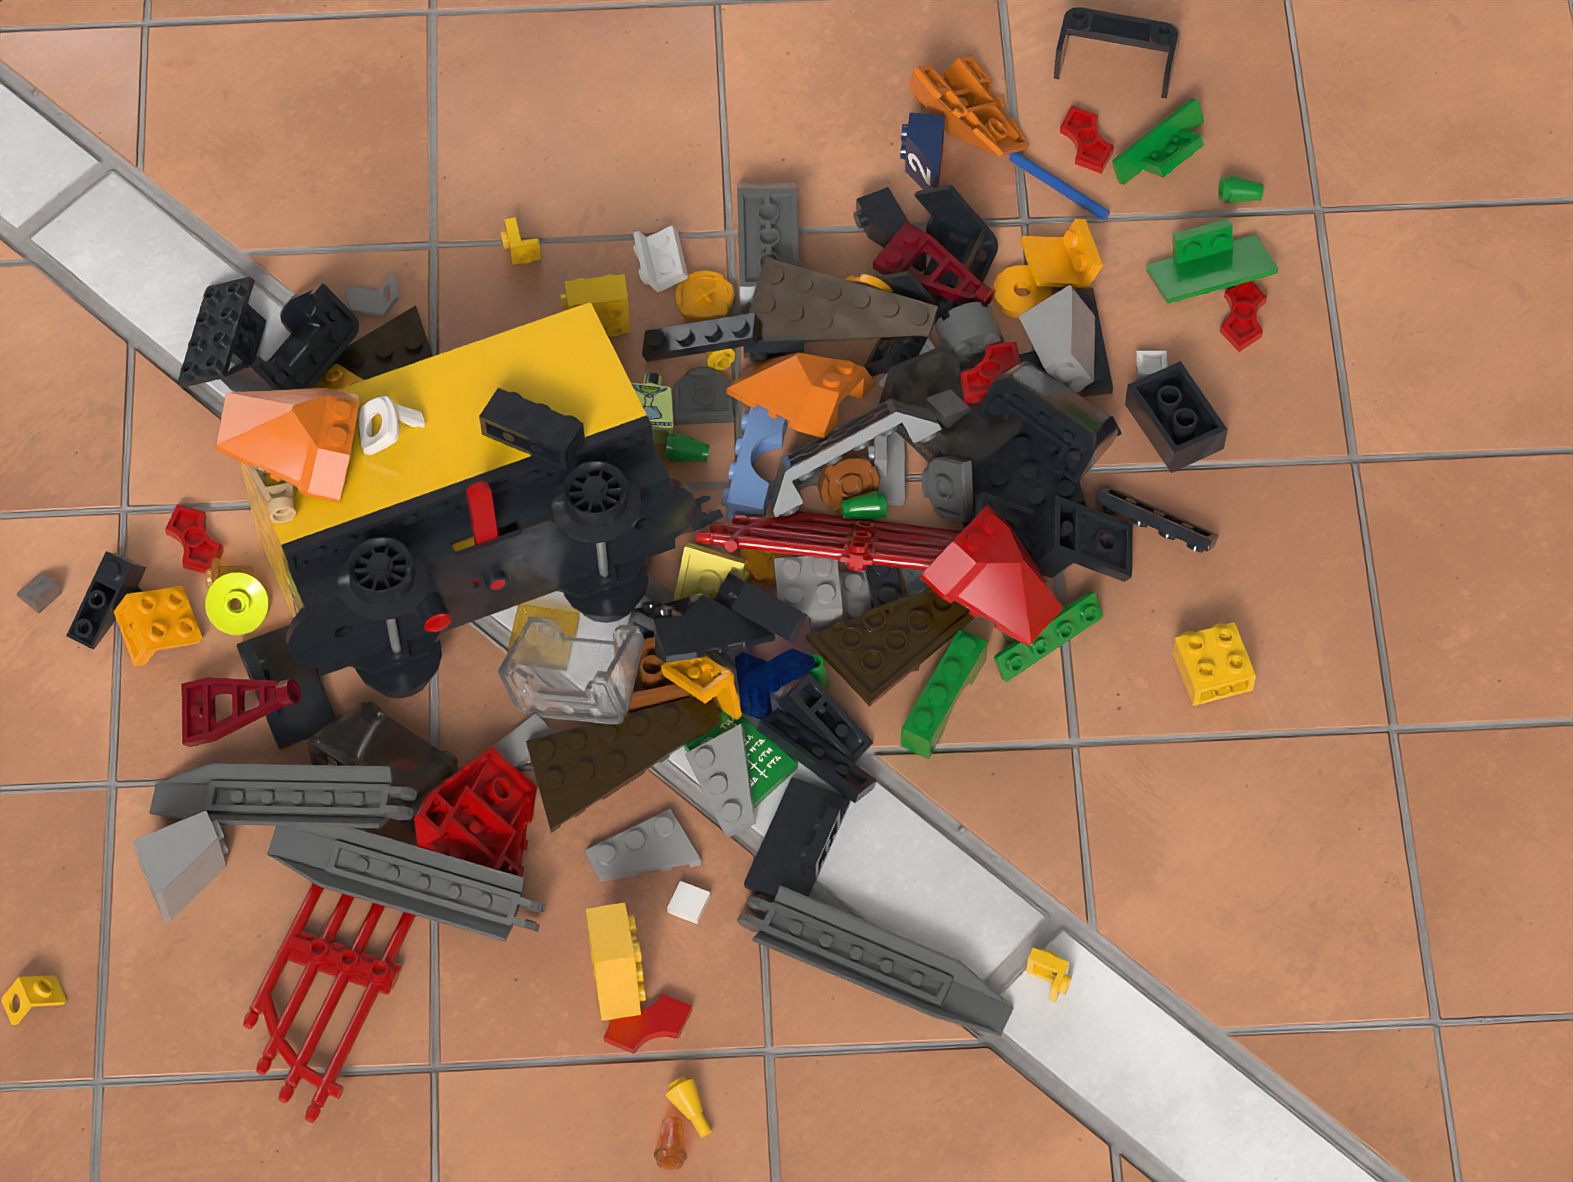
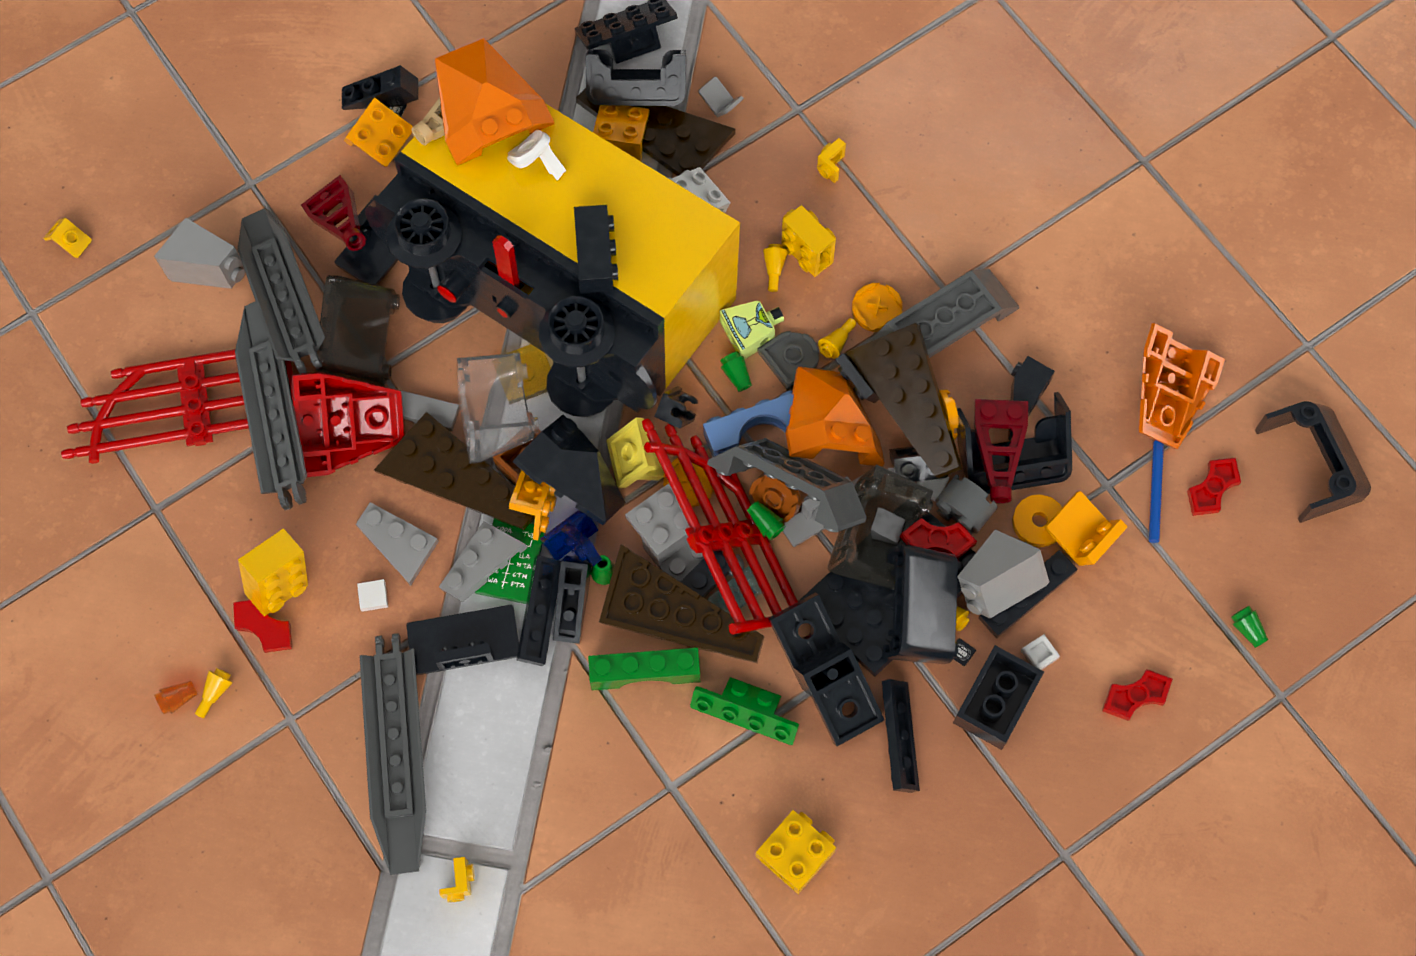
camera: 60 degrees right, 10 degrees up
flat silver slope [17,574,62,614] -> none
white bracket [633,226,689,293] -> none
black plate [642,313,760,362] -> none
black slope [714,573,808,643] -> none
dark blue slope [900,113,945,190] -> none
red wedge [919,505,1063,647] -> none
dark grey tile [922,455,974,523] -> none
green bracket [1112,98,1204,185] -> none
green bracket [1146,219,1278,303] -> none

